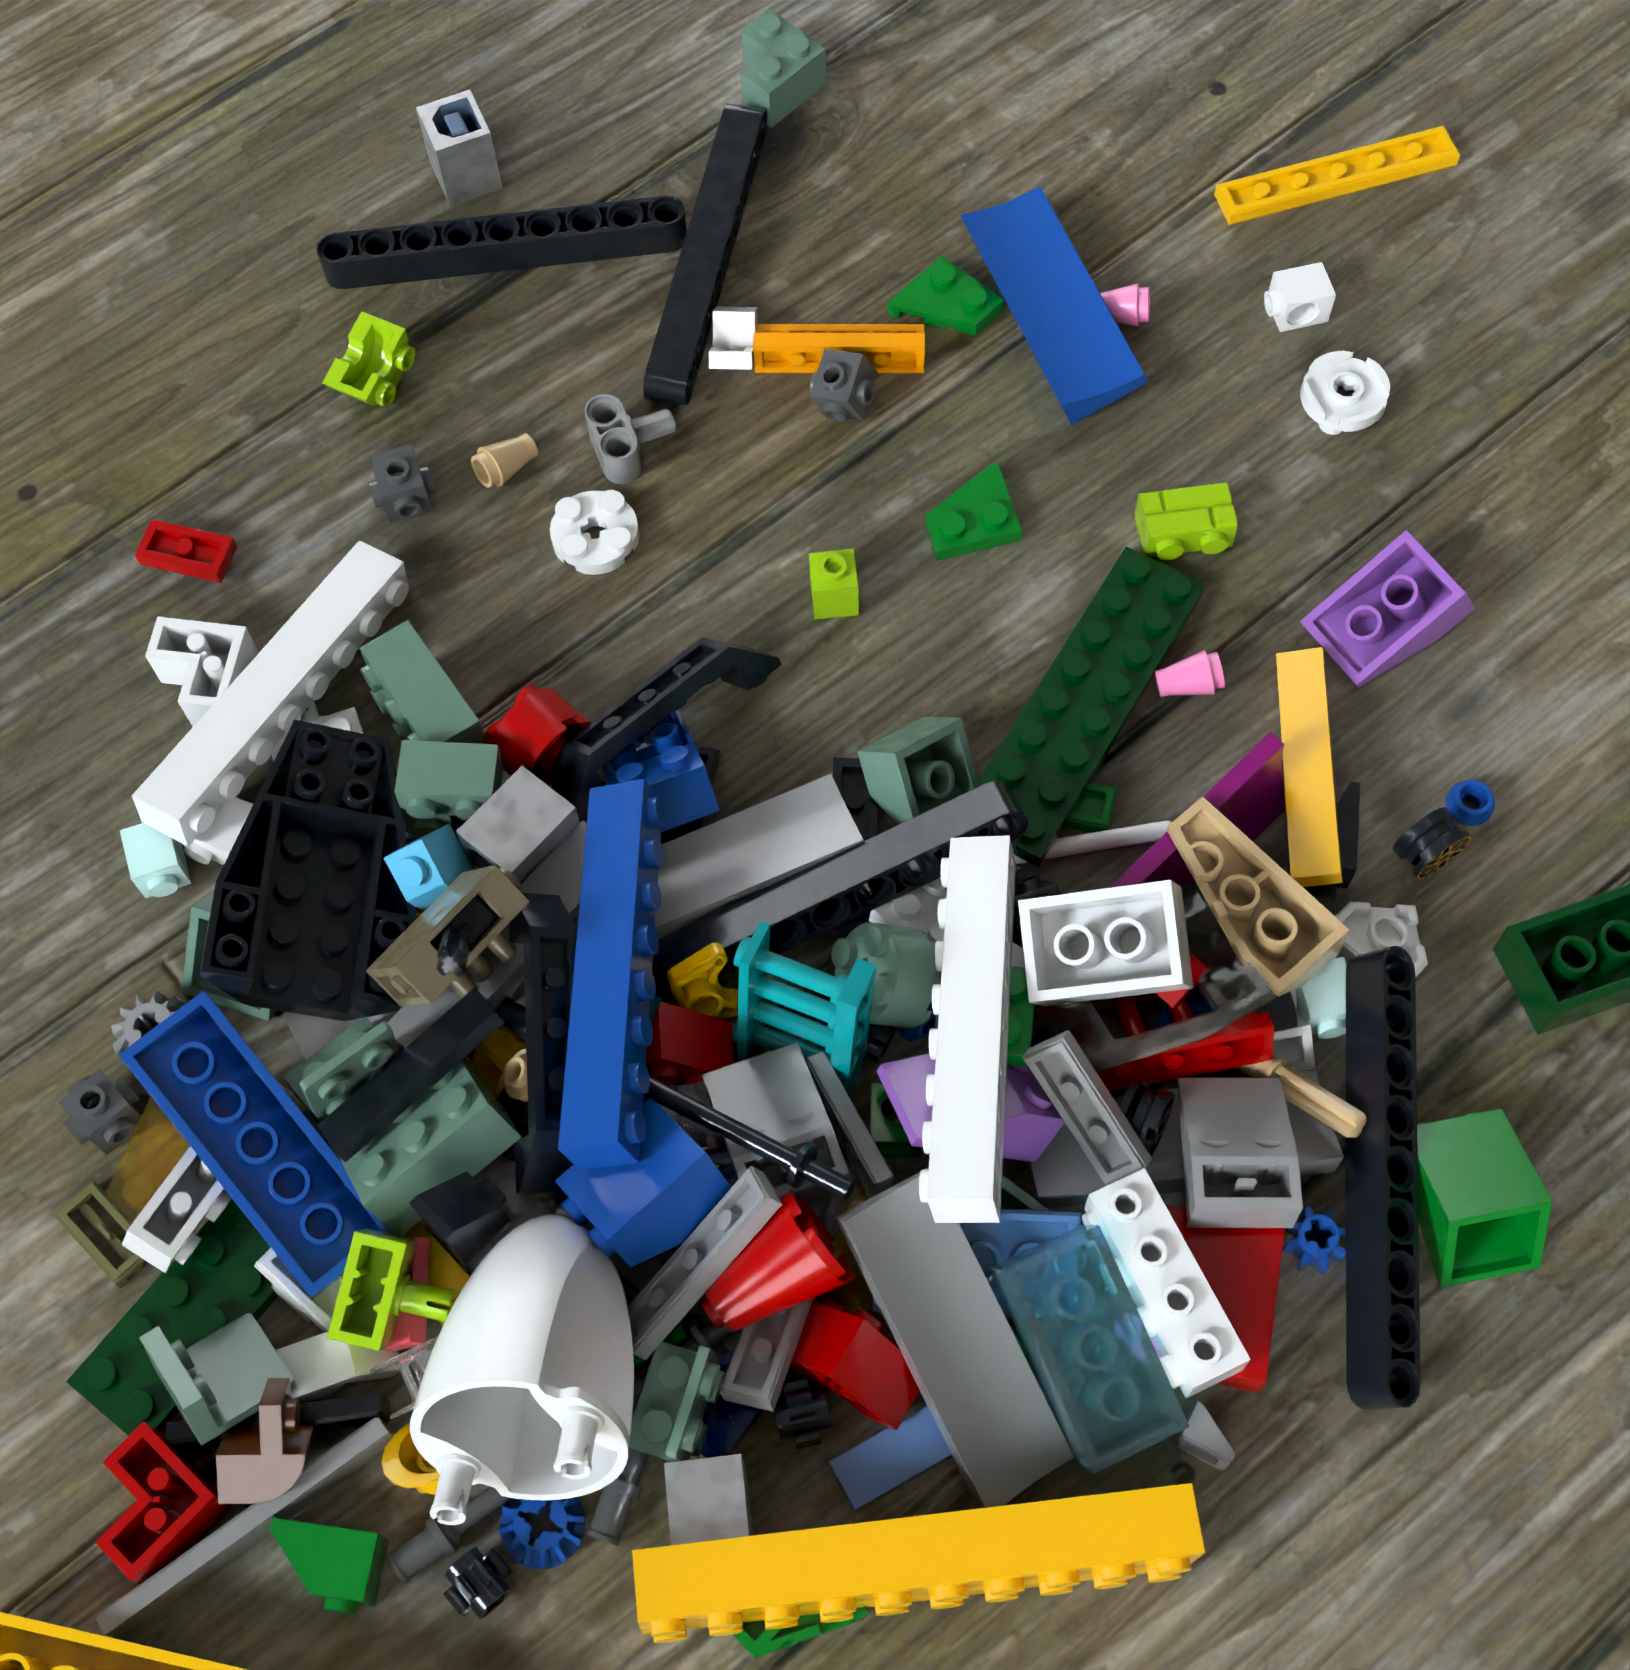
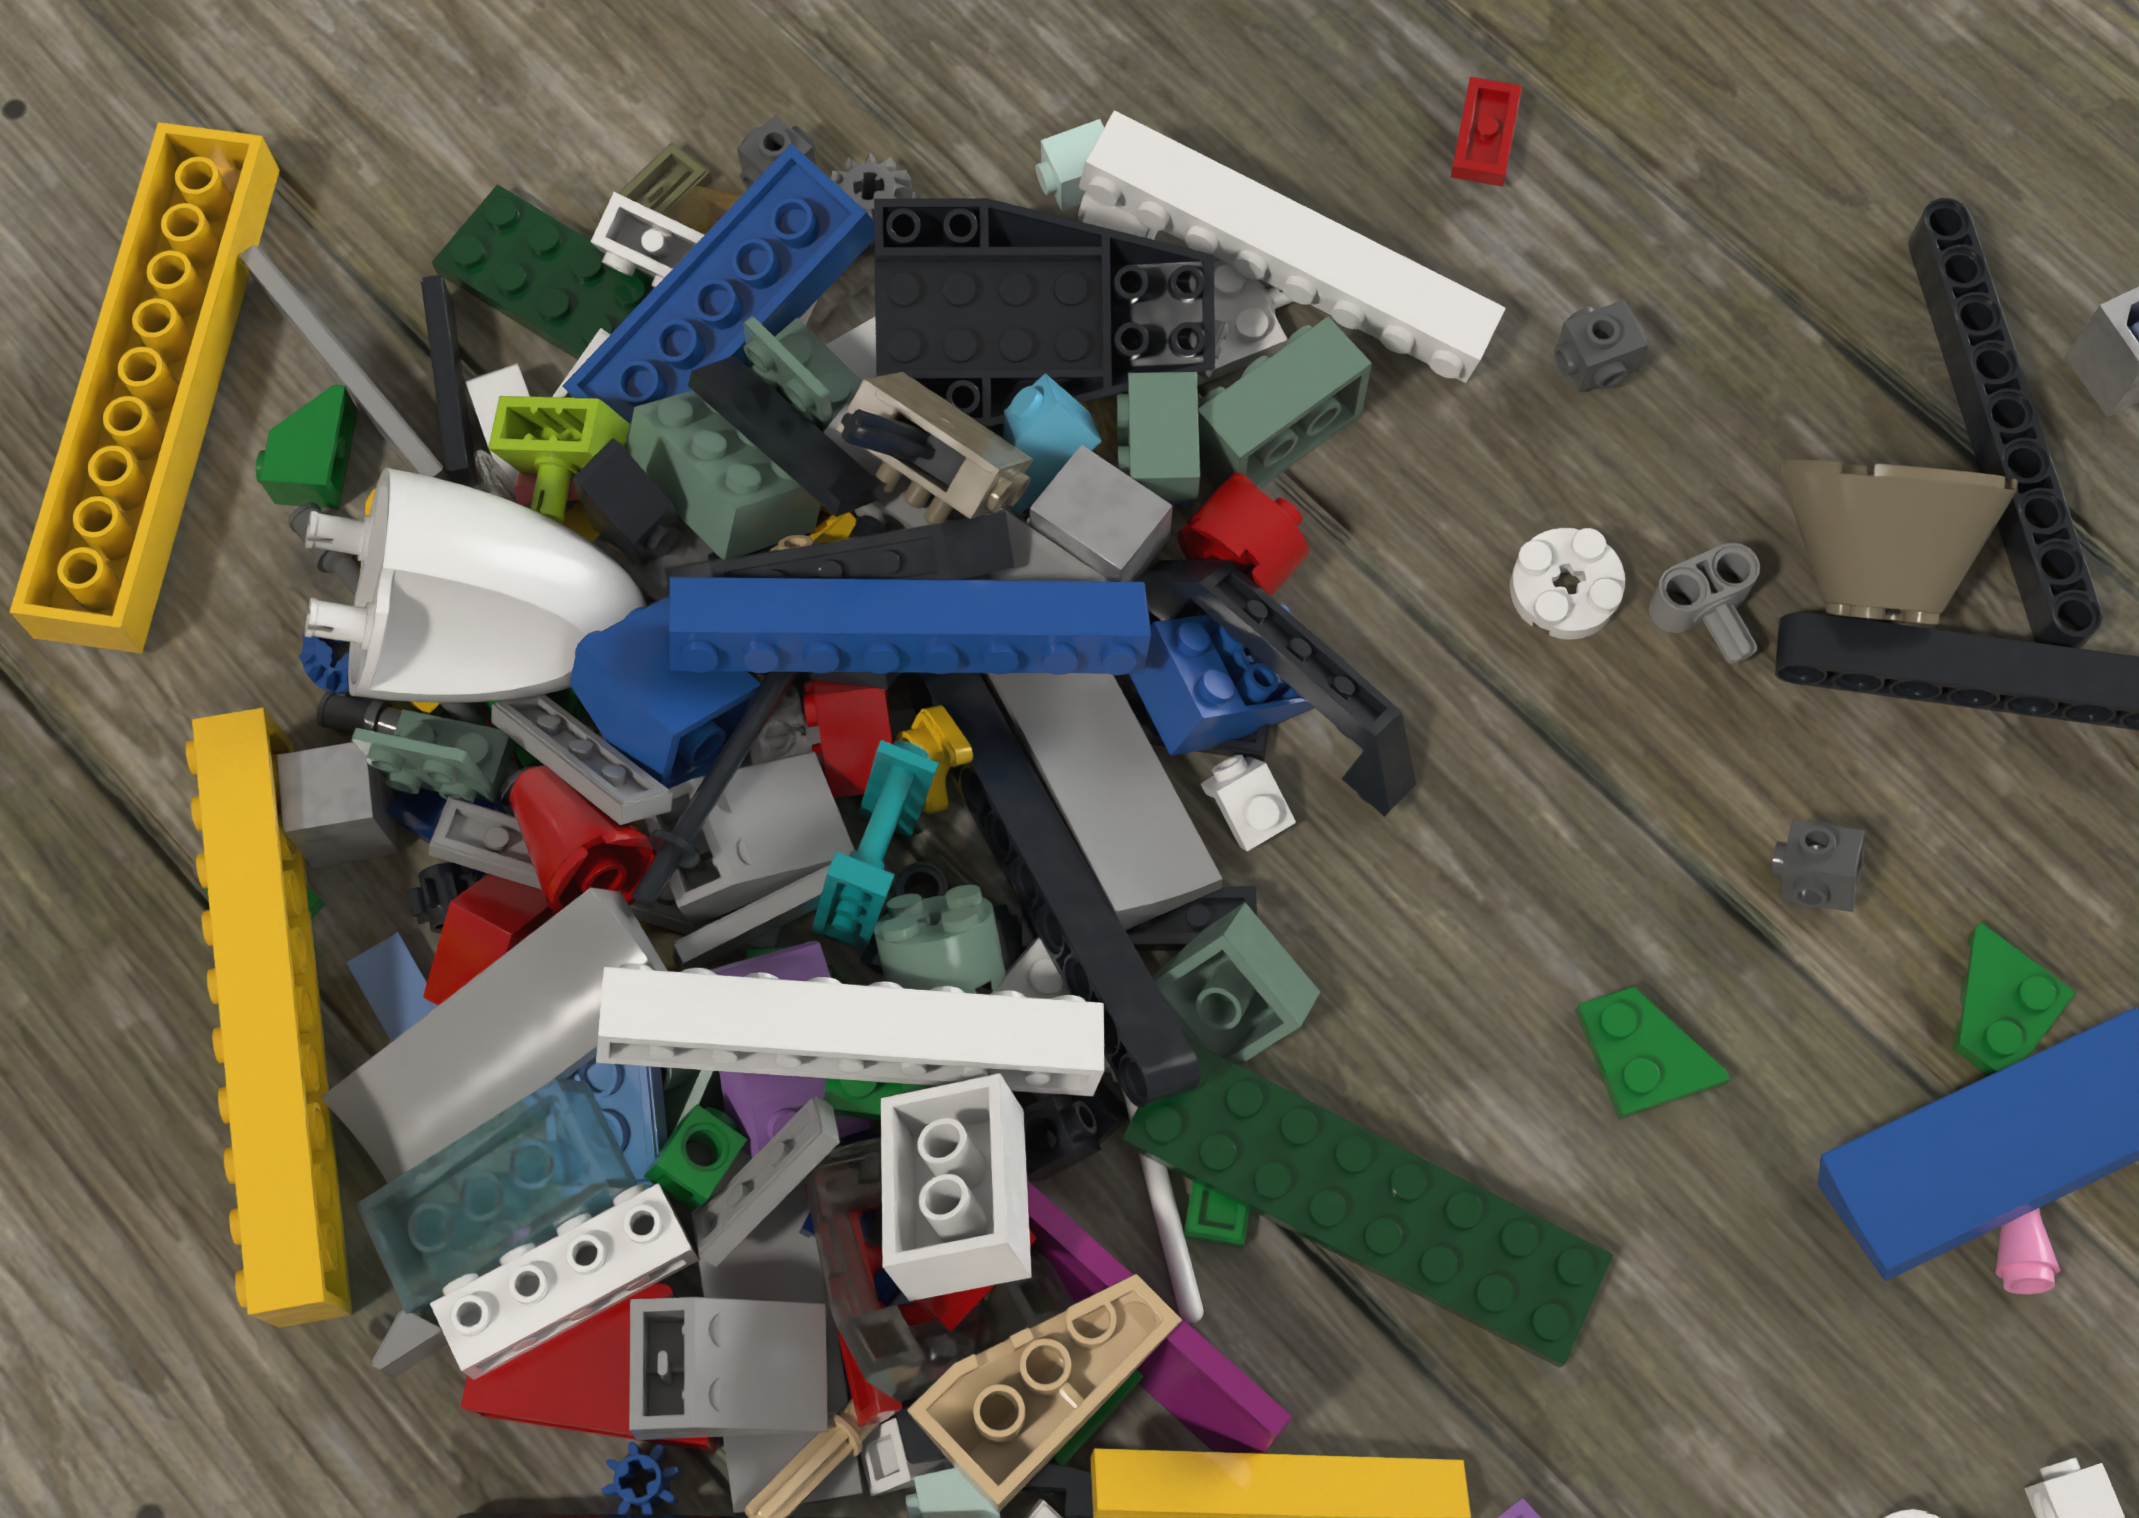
camera: 85 degrees right, 5 degrees up
red brick [95,1421,232,1584] -> none
sand green bracket [139,1313,297,1446] -> none
white brick [145,617,259,726] -> none
brick [216,1378,314,1504] -> none
lime cylinder [322,311,416,407] -> none
black gear [443,1547,513,1619] -> none
tan cone [471,433,538,488] -> none
white slope [709,306,758,370] -> none
light orange fence [753,324,925,373] -> none
lime brick [809,549,859,620] -> none
black wheel [1120,1078,1175,1157] -> none
lime brick [1135,482,1237,560] -> none
bright pink cone [1155,650,1225,697] -> none
none -> green brick [643,1104,747,1211]
none -> white bracket [1201,755,1296,851]
none -> dark tan cone [1780,460,2018,624]

